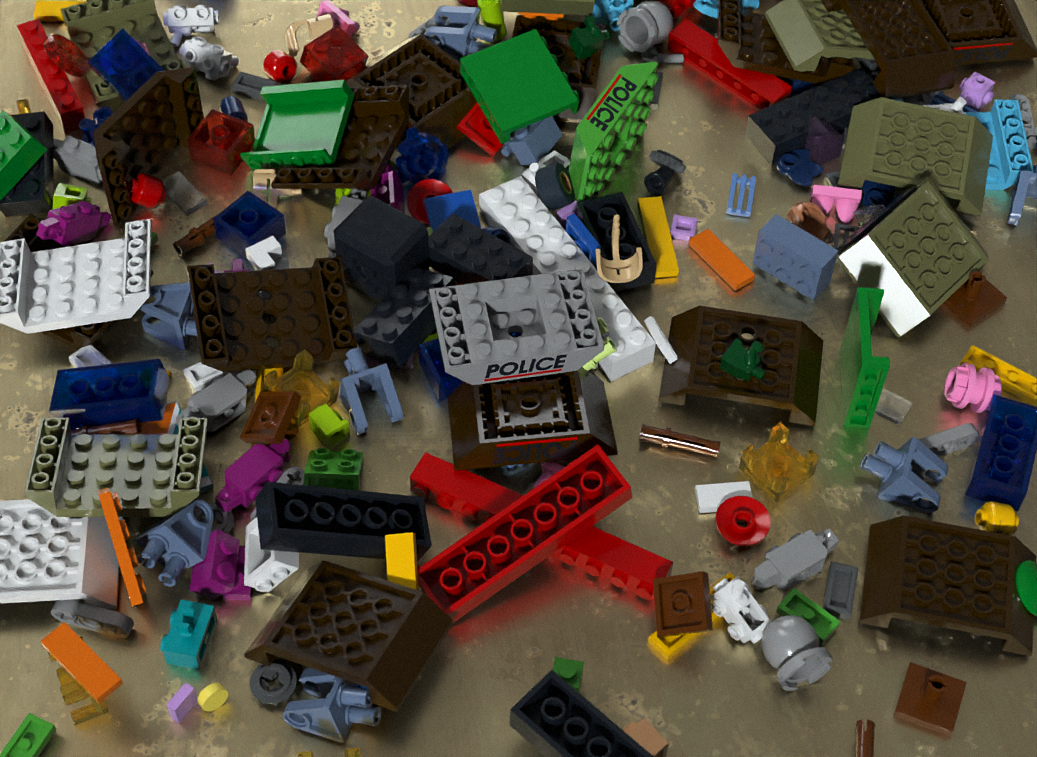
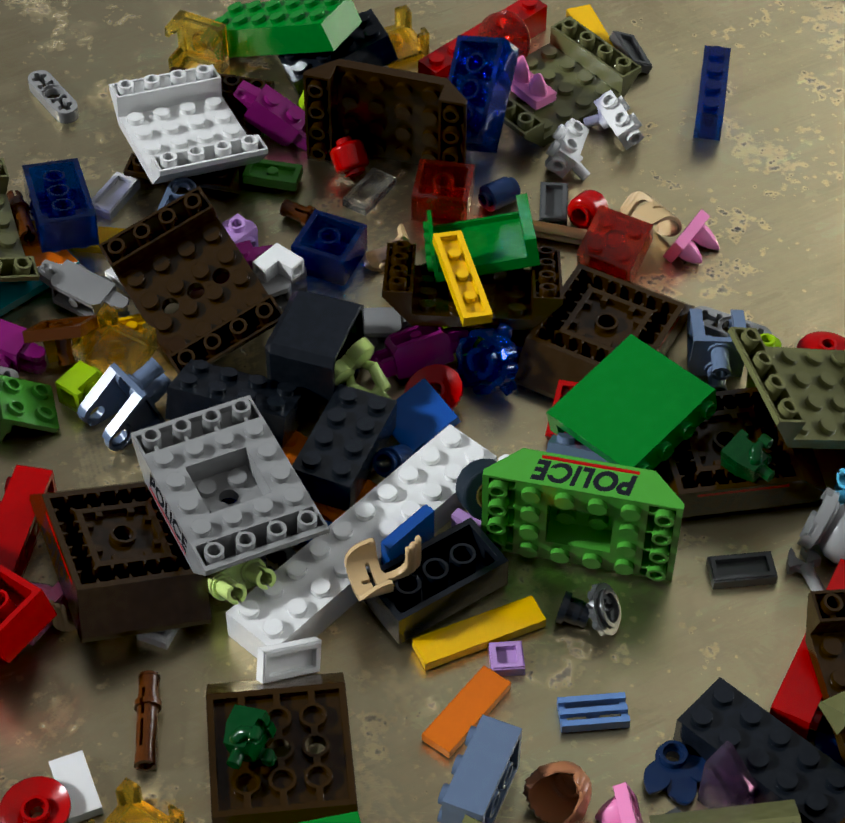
camera: 75 degrees right, 5 degrees down
none -> yellow plate [432,230,493,327]

